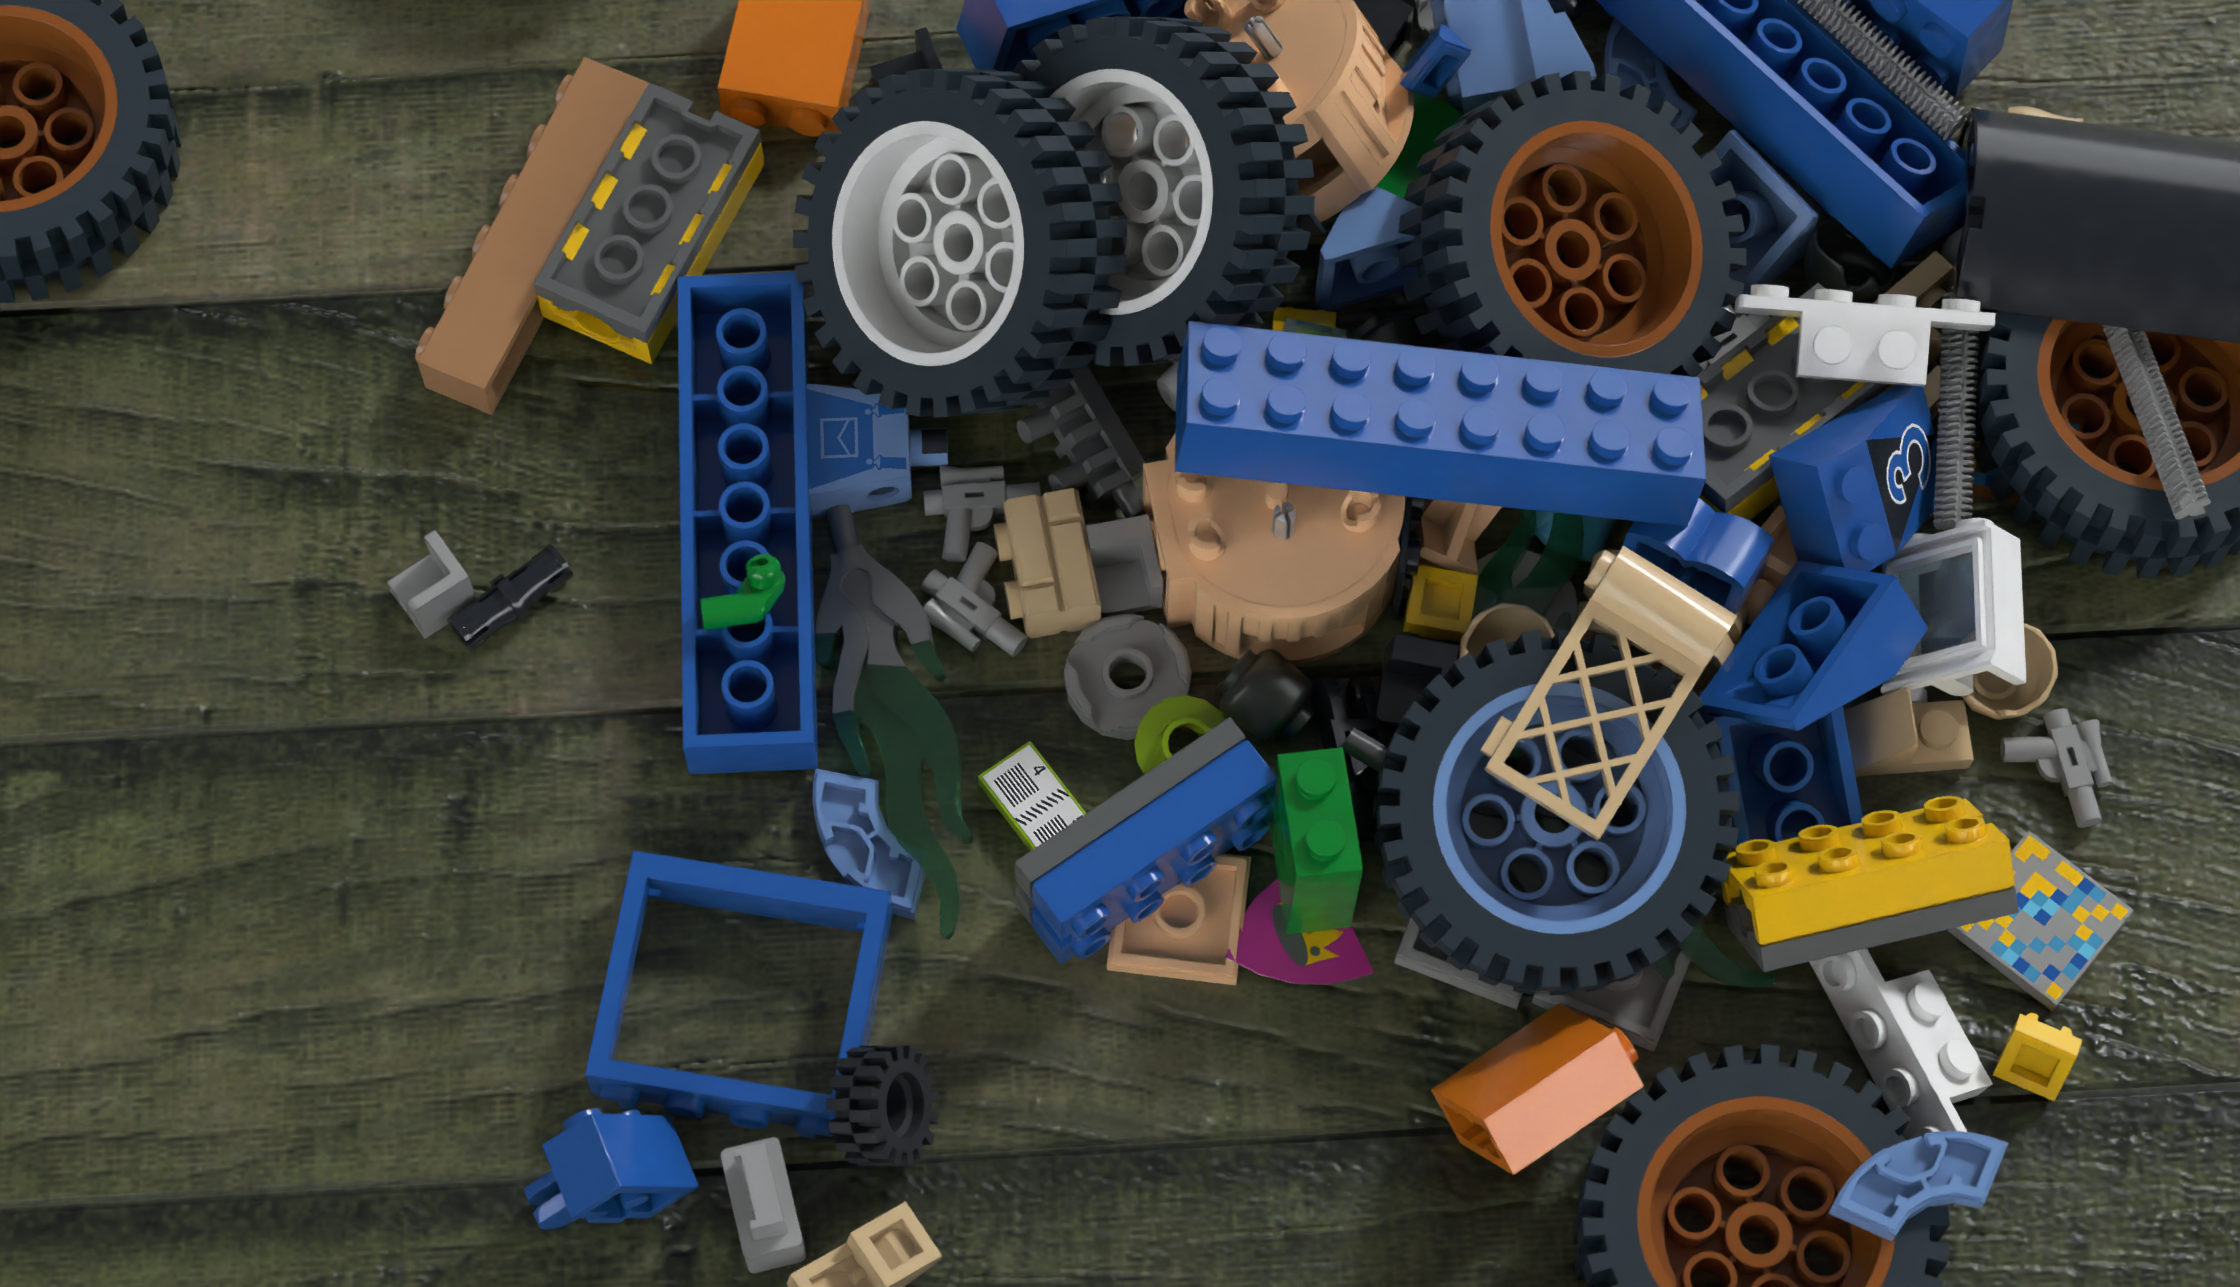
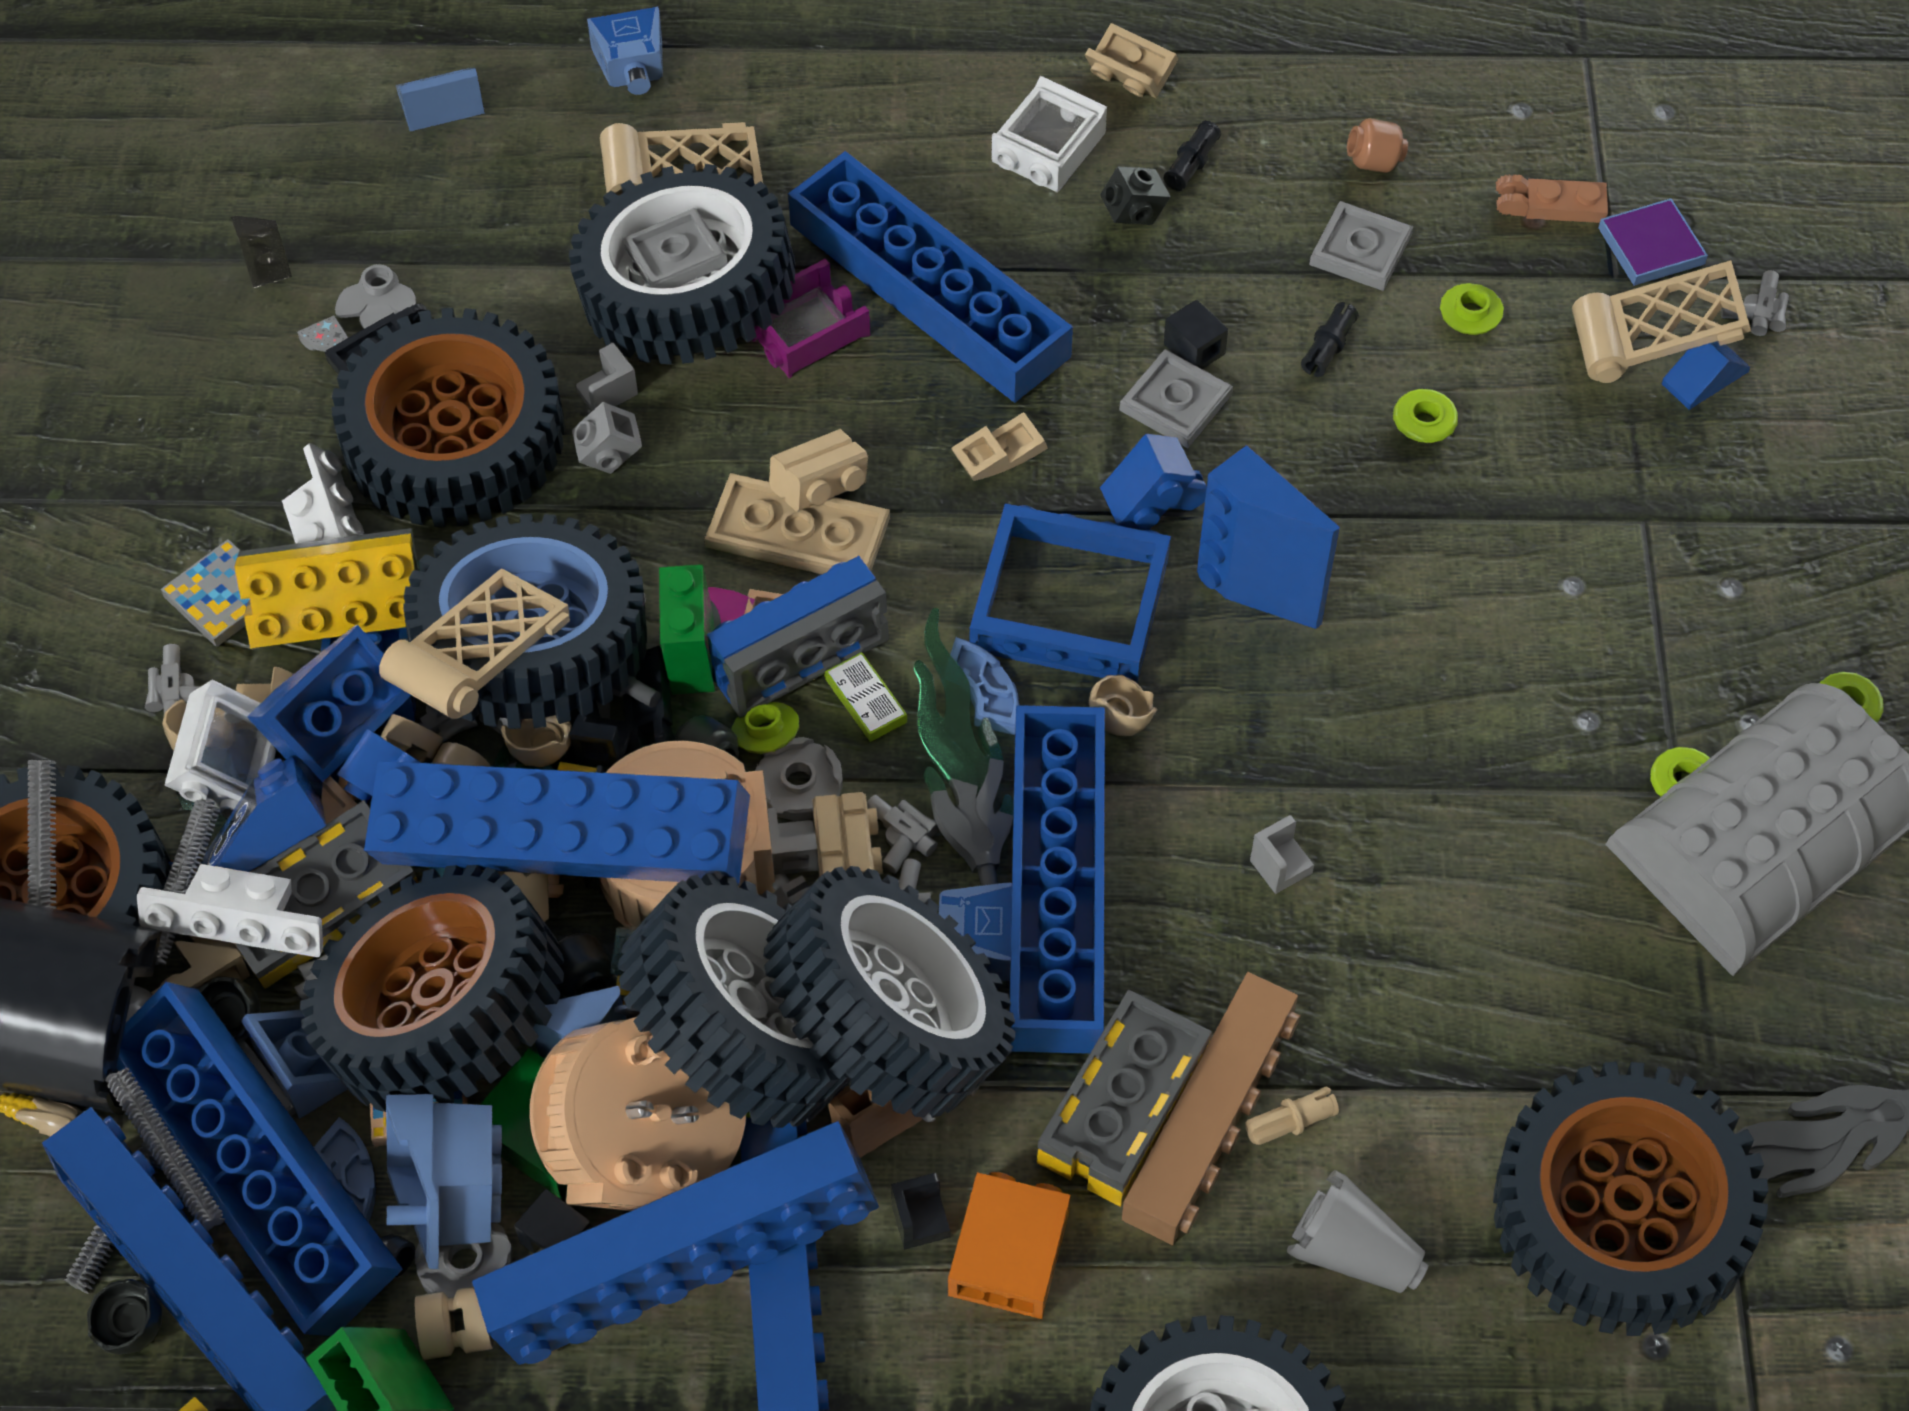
camera: 175 degrees left, 10 degrees down
black pin [447,544,574,652] -> none
green arm [700,554,786,630] -> none
light grey piece [721,1137,806,1273] -> none
black tyre [827,1045,939,1166] -> none
blue slope [1400,23,1472,98] -> none
orange brick [1431,1003,1644,1175] -> none
medium blue tile [1828,1131,2008,1241] -> none
yellow tile [1993,1012,2082,1102] -> none
none -> light grey brick [572,402,642,474]
none -> tan tile [705,473,890,574]
none -> tan brick [769,429,868,512]
none -> tan hair [1089,675,1157,736]
none -> blue slope [1197,445,1340,629]
none -> tan axle [1245,1086,1339,1145]
none -> light grey cone [1287,1170,1428,1293]

